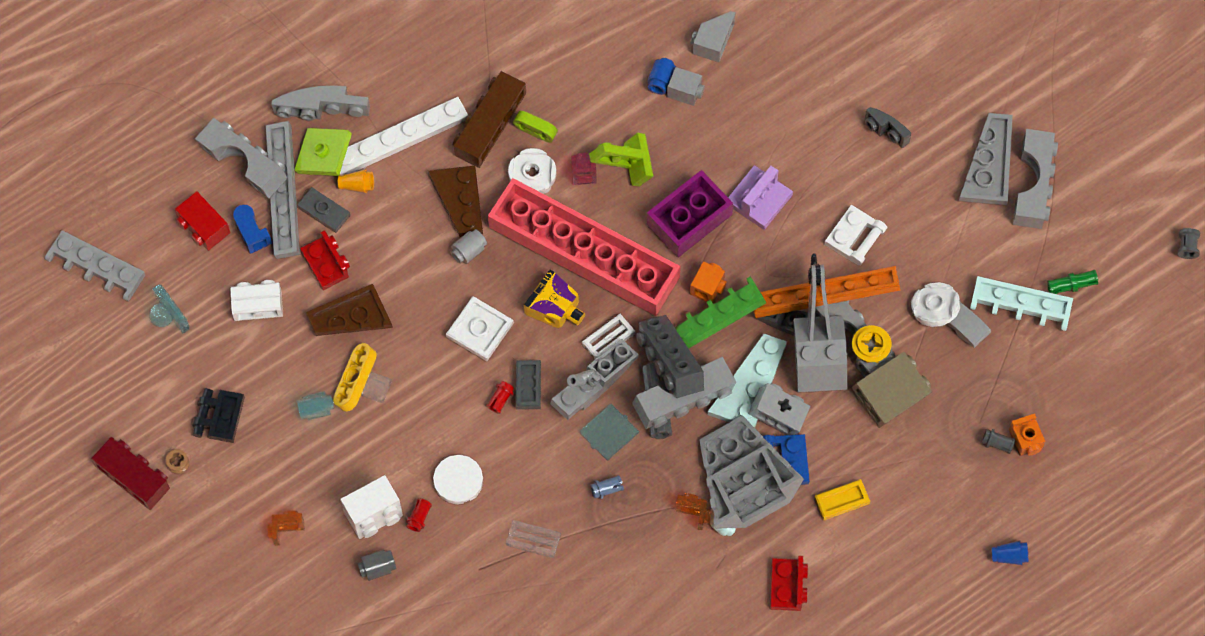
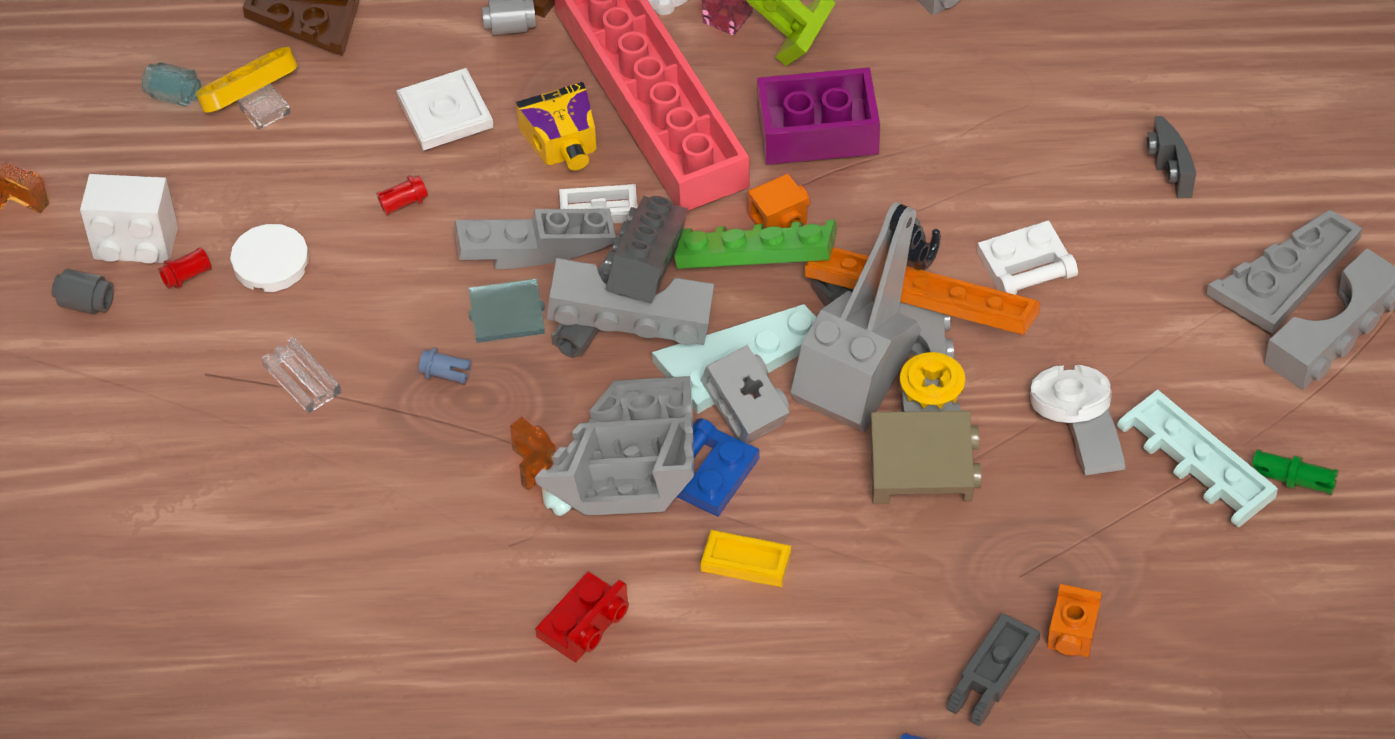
camera: 35 degrees right, 15 degrees down
black plate [192,388,245,443] -> none
dark grey plate [516,360,541,409] -> none
light grey arm [567,369,601,387] -> none
lavender bracket [728,165,793,230] -> none
dark grey pin [982,429,1015,454] -> none
none -> dark grey hinge [947,613,1040,726]

